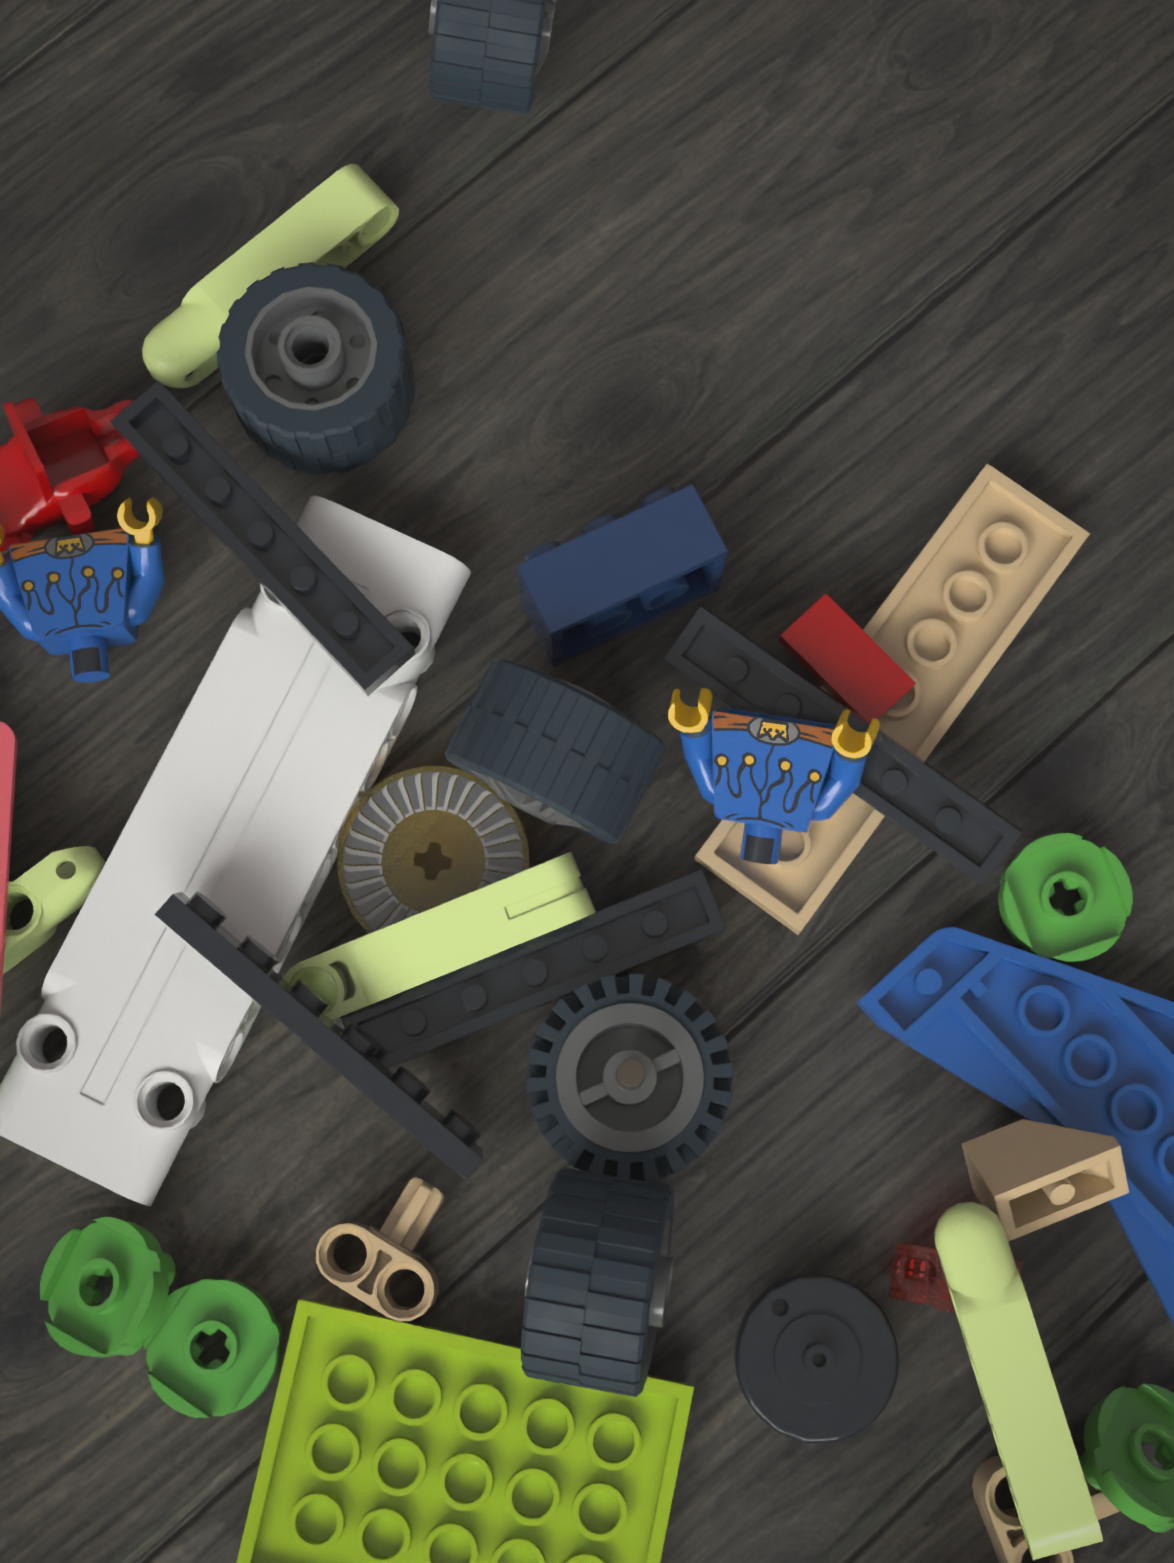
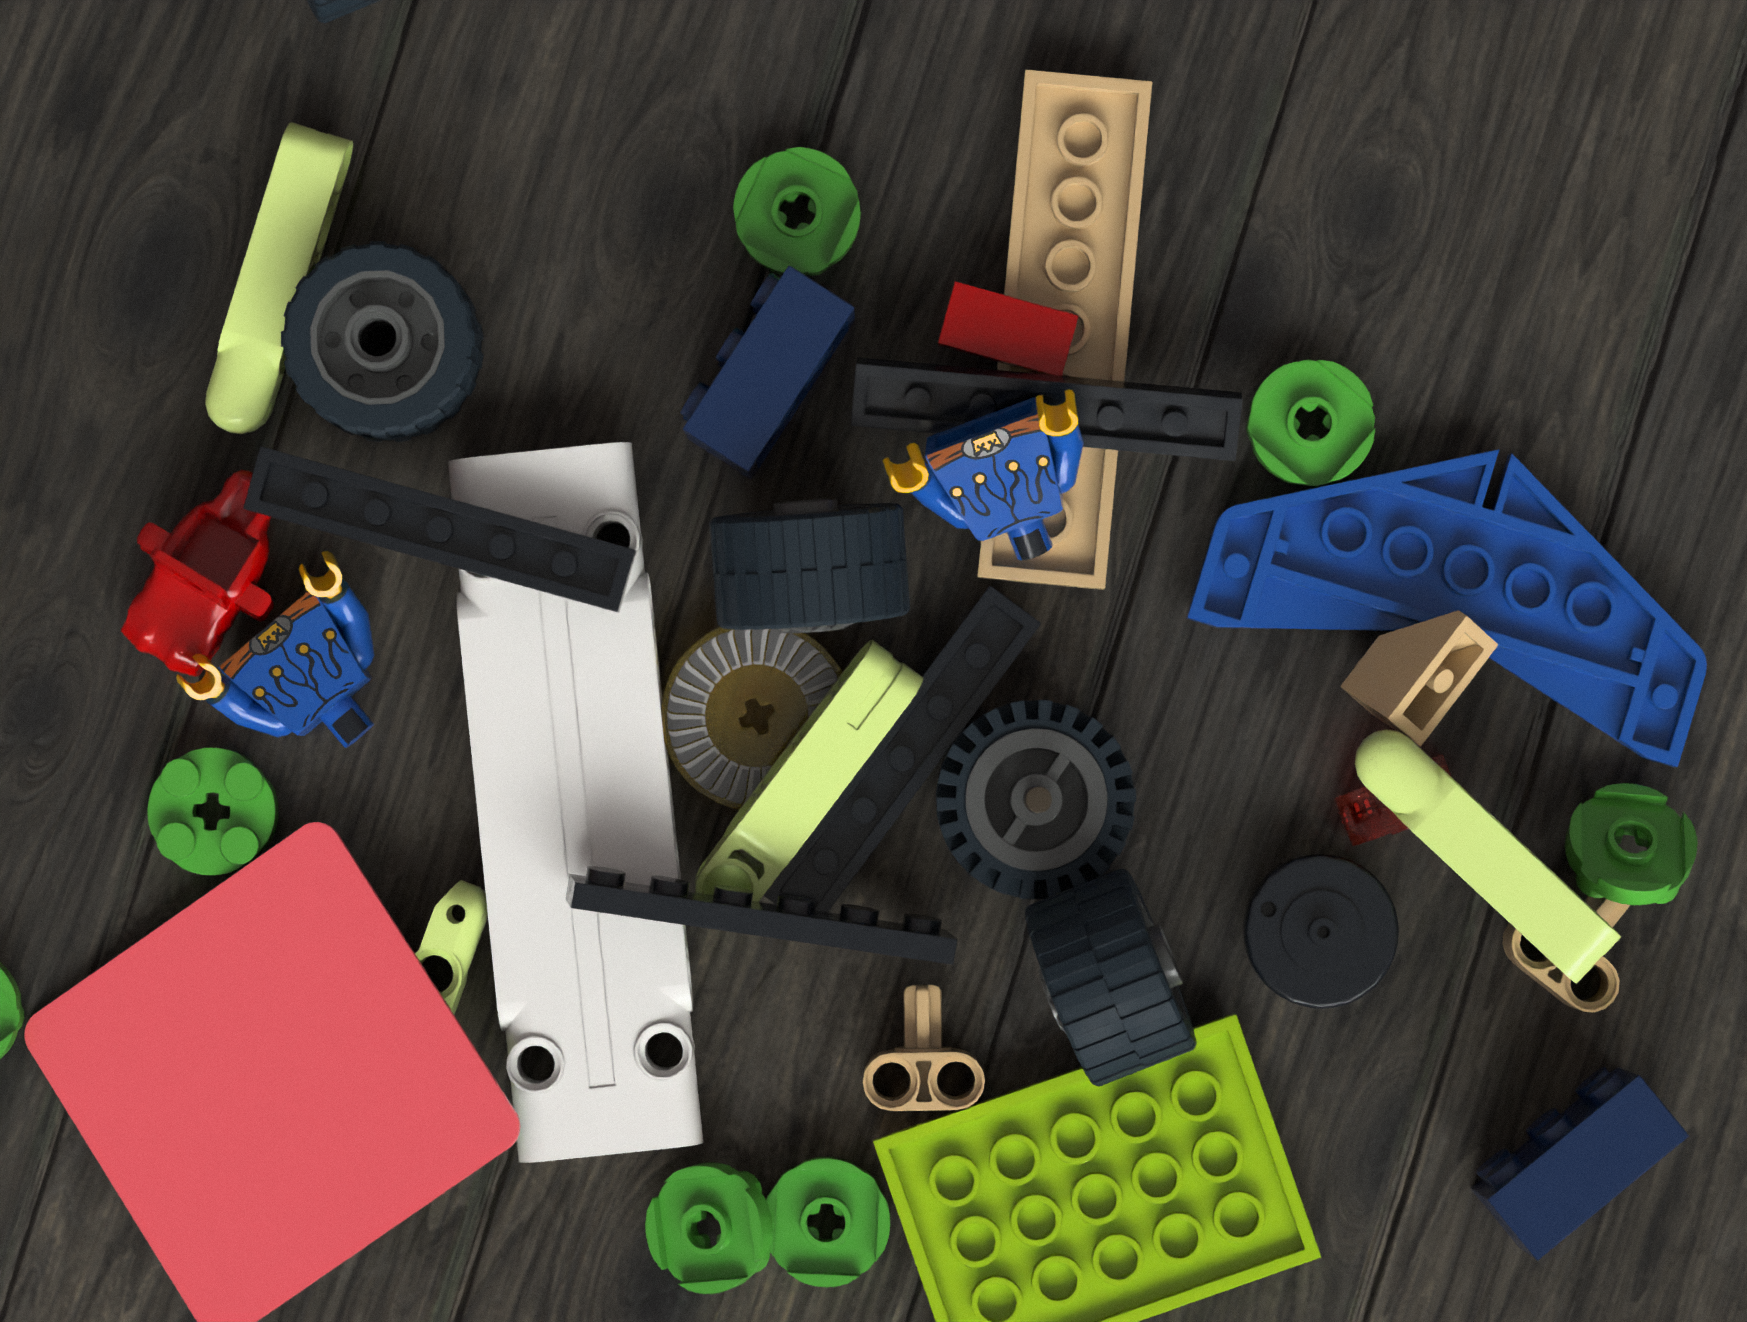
camera: 30 degrees left, 10 degrees up
none -> bright green plate [733,147,861,276]

